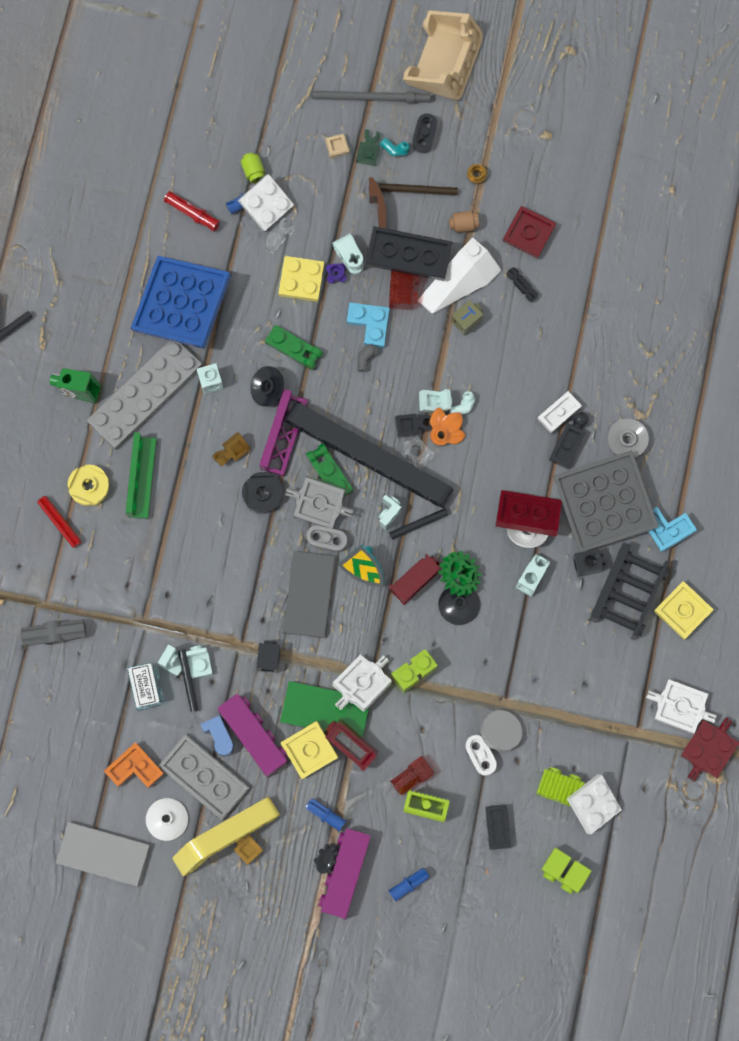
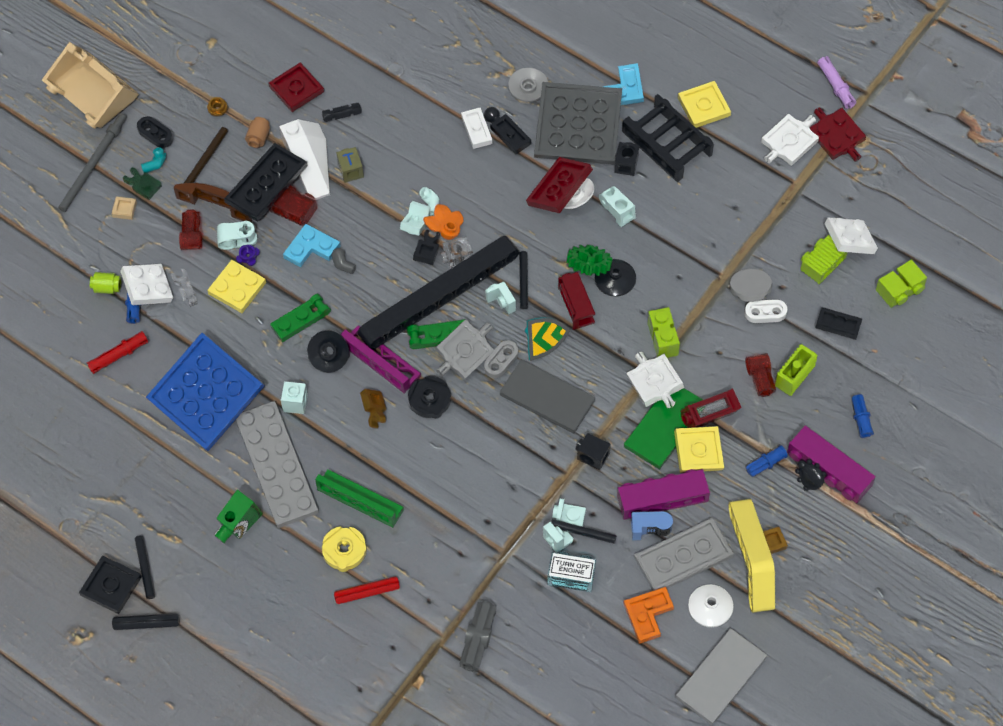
camera: 65 degrees left, 15 degrees down
none -> clear red piece [179,209,202,250]

